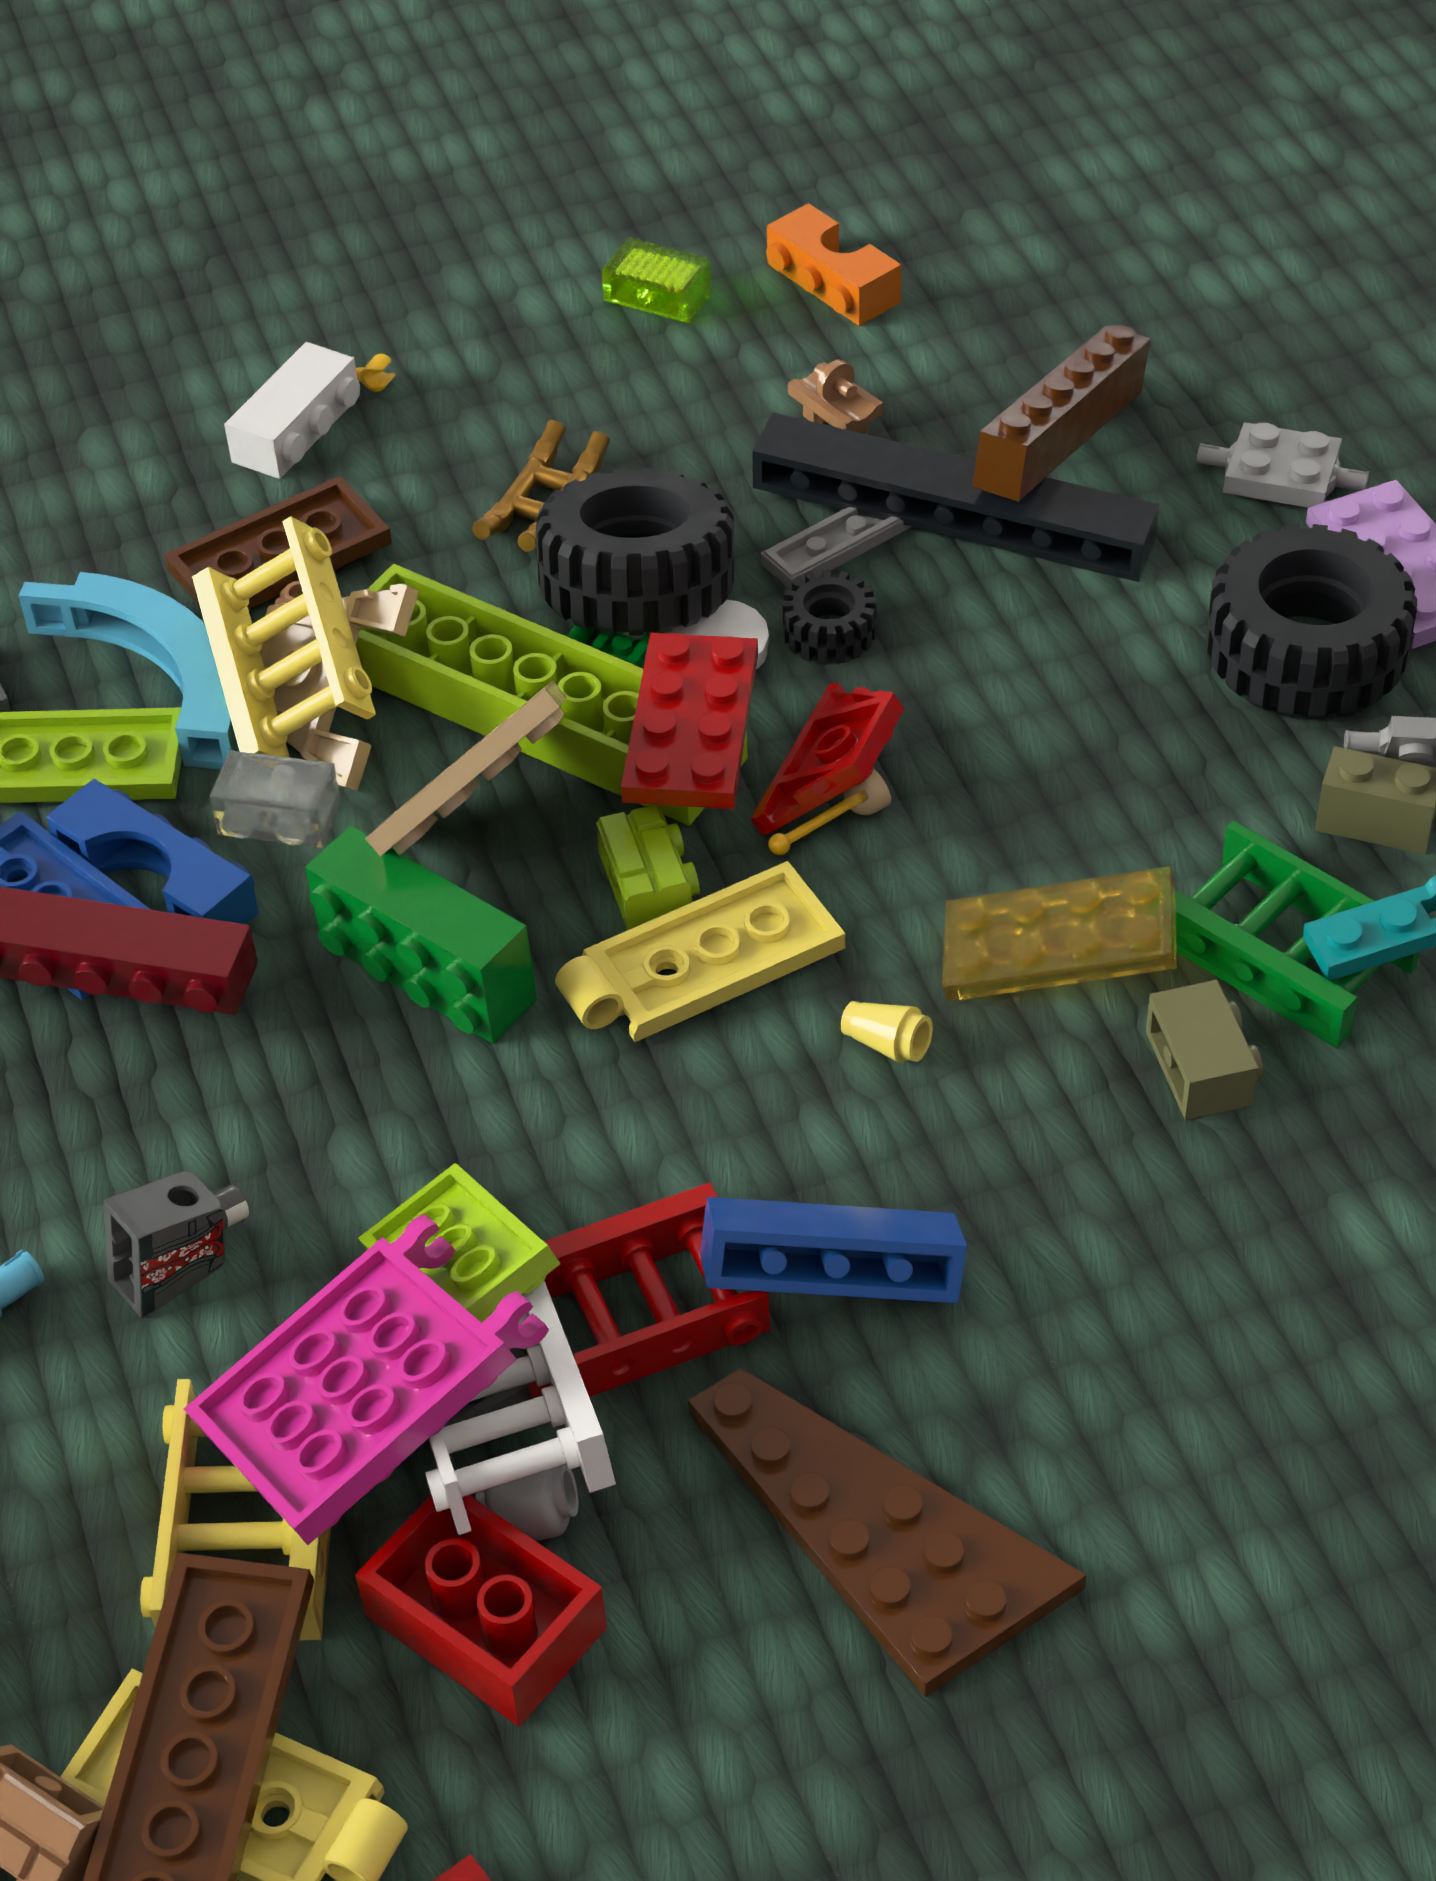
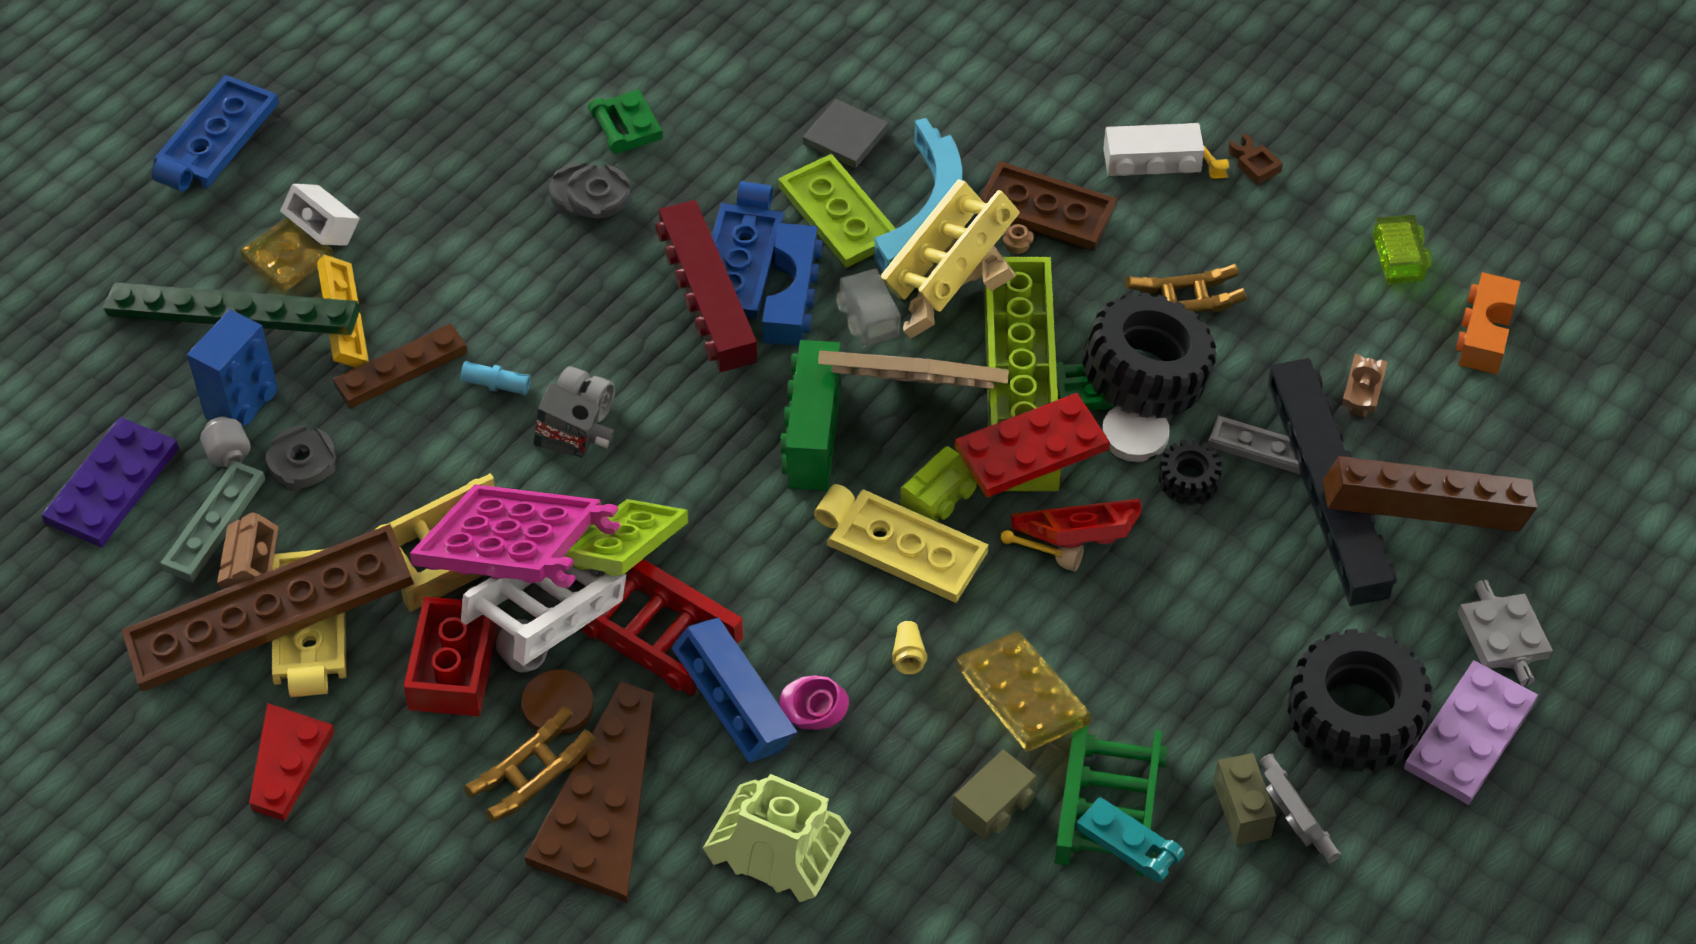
camera: 55 degrees right, 5 degrees up
none -> pearl gold piece [464,705,596,823]
none -> reddish brown tile [521,670,594,737]
none -> light grey wheel [556,366,615,422]
none -> yellowish green slope [703,774,851,902]
none -> dark pink hat [779,675,849,730]
none -> reddish brown plate [1228,134,1283,185]

